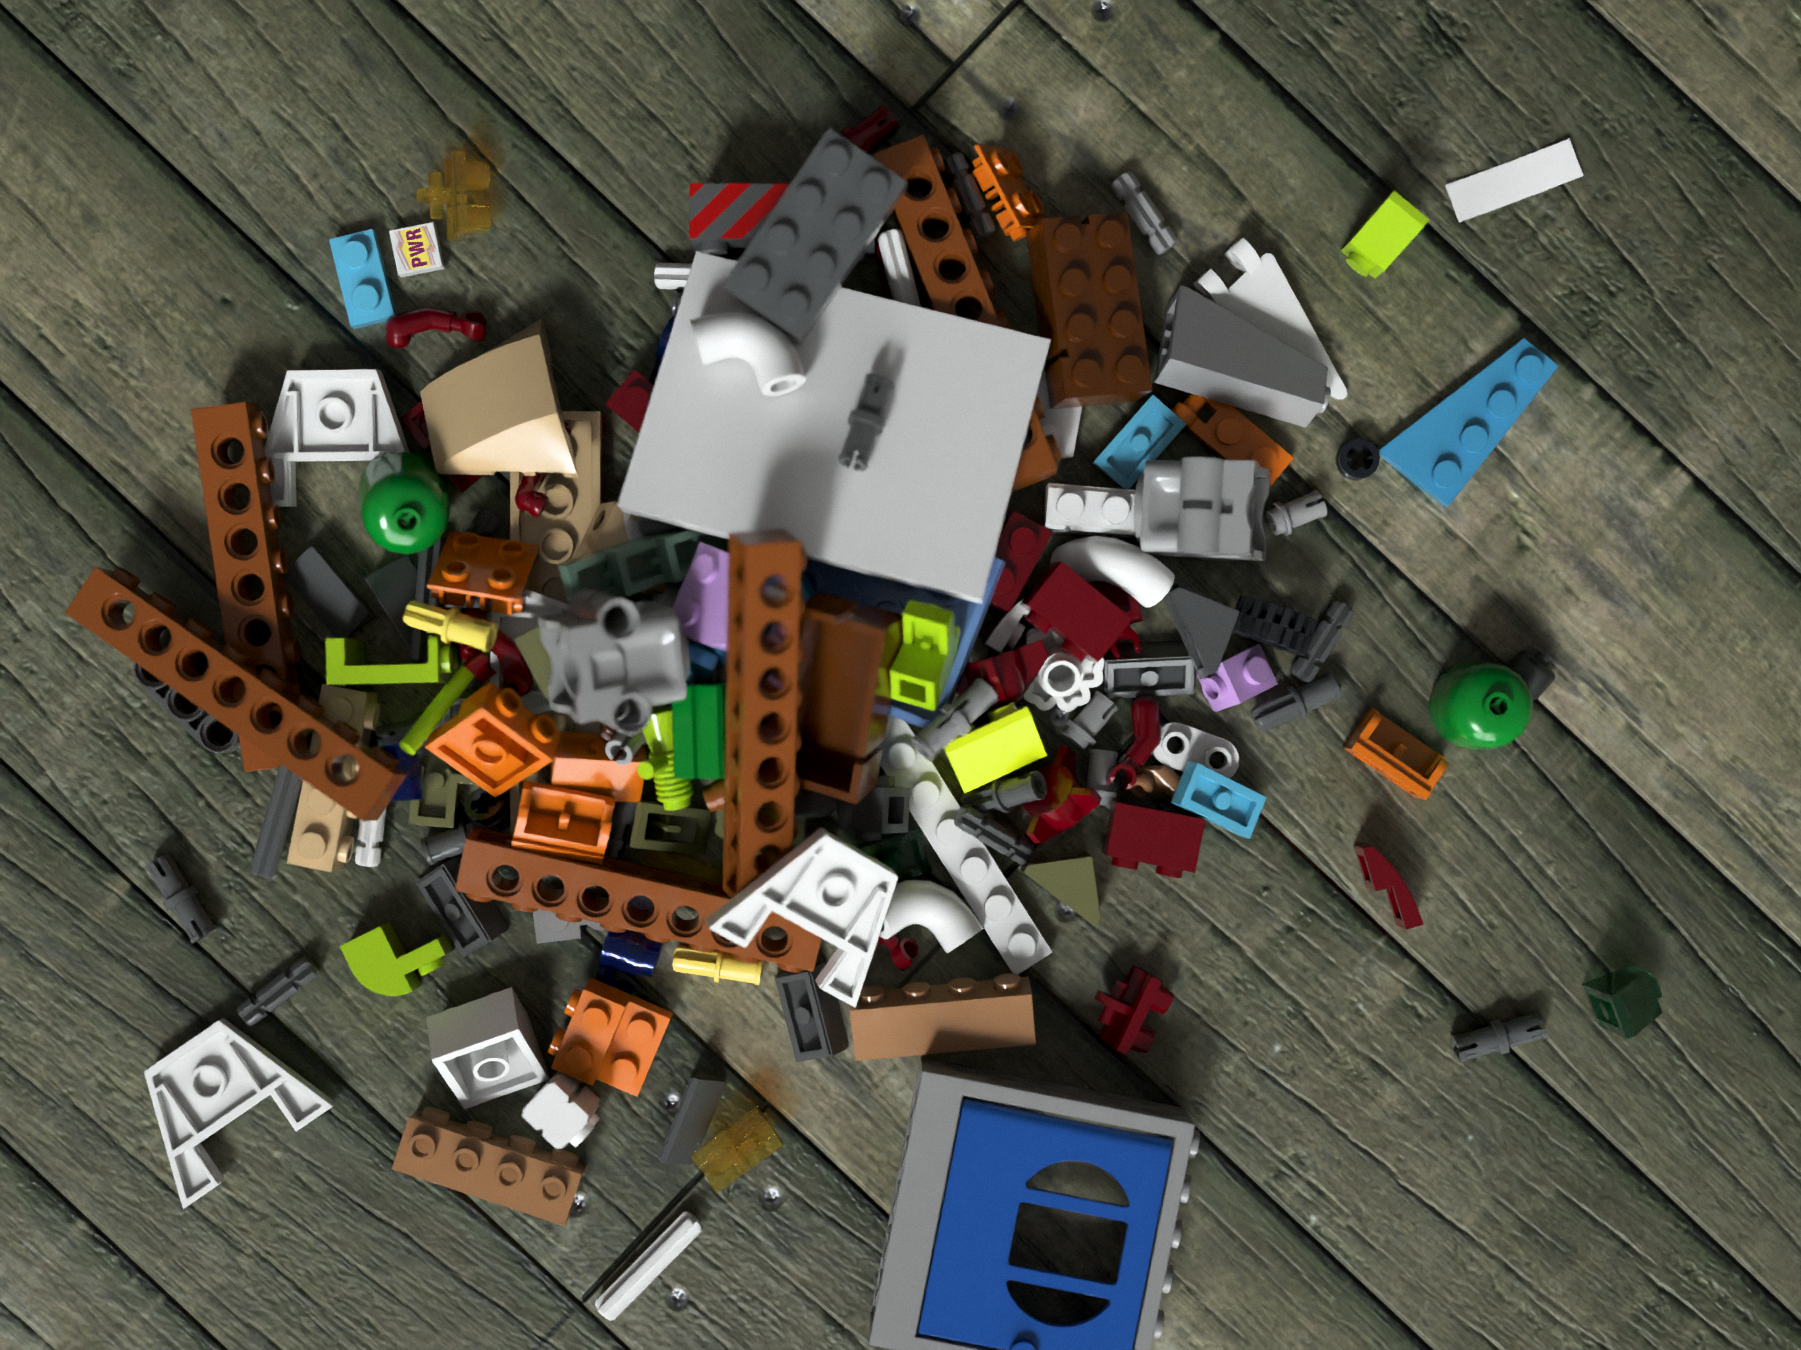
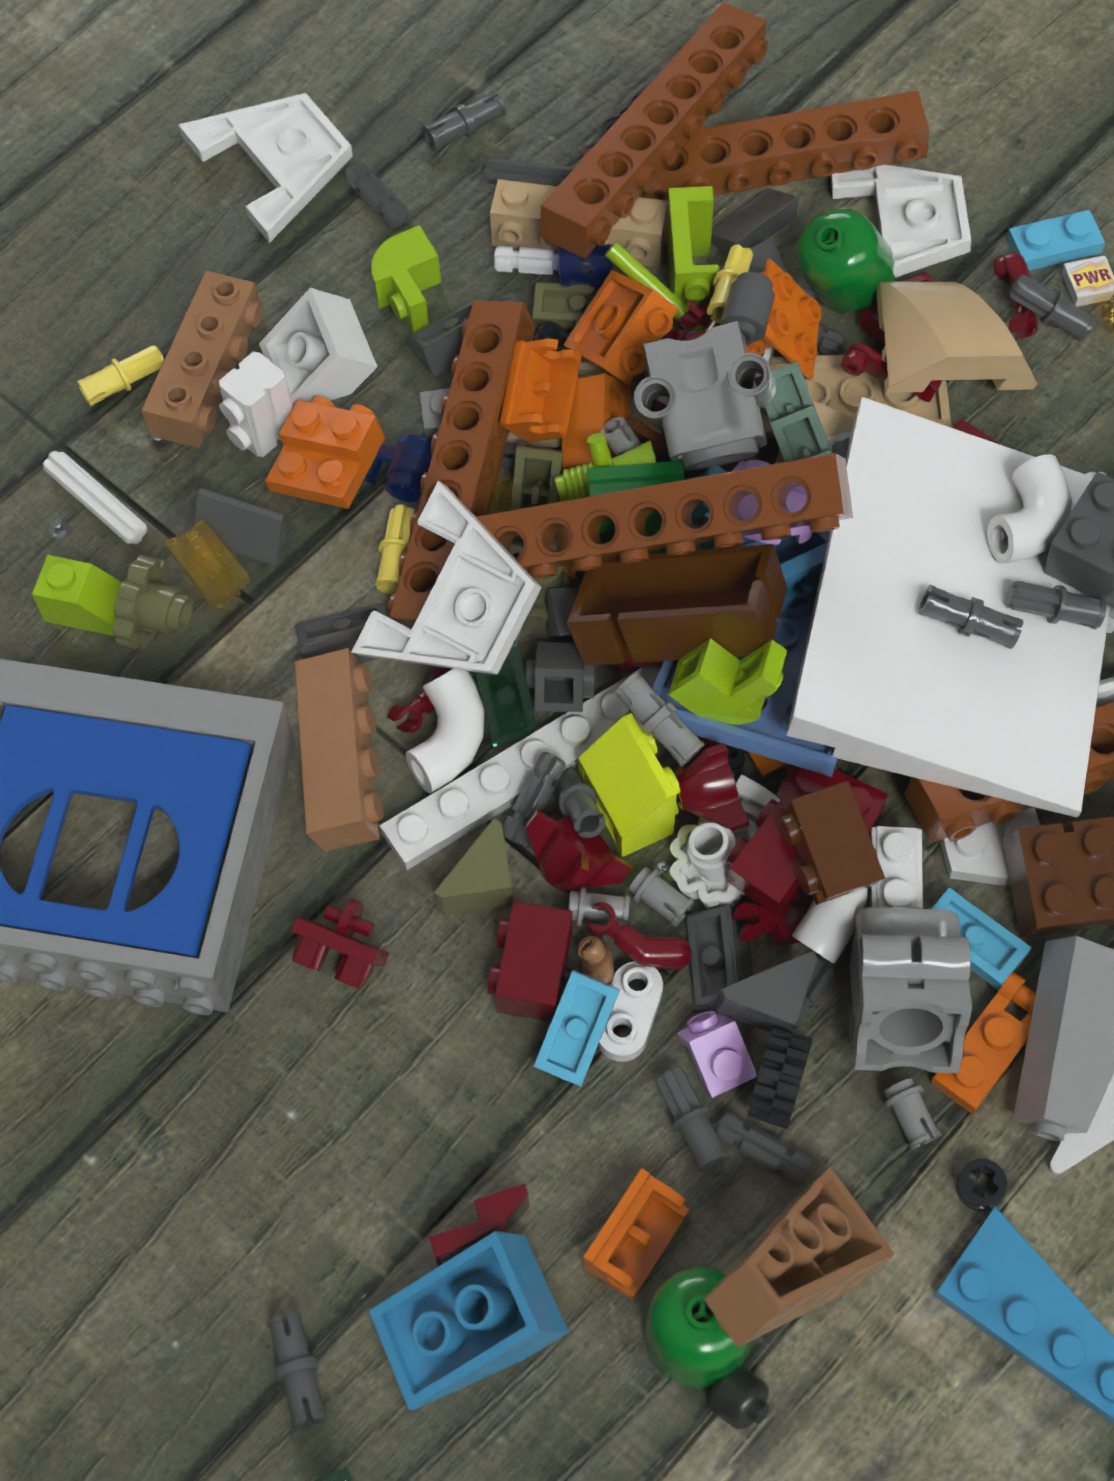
camera: 90 degrees right, 25 degrees down
none -> lime slope [32,555,122,636]
none -> light yellow axle [77,346,164,407]
none -> olive plant [113,555,193,650]
none -> dark azure slope [369,1231,569,1410]
none -> medium nougat wedge [704,1166,895,1348]
none -> dark grey brick [720,272,775,345]
none -> reddish brown brick [779,781,885,905]
none -> dark grey axle [1006,581,1106,629]
none -> dark grey axle [1009,275,1096,341]

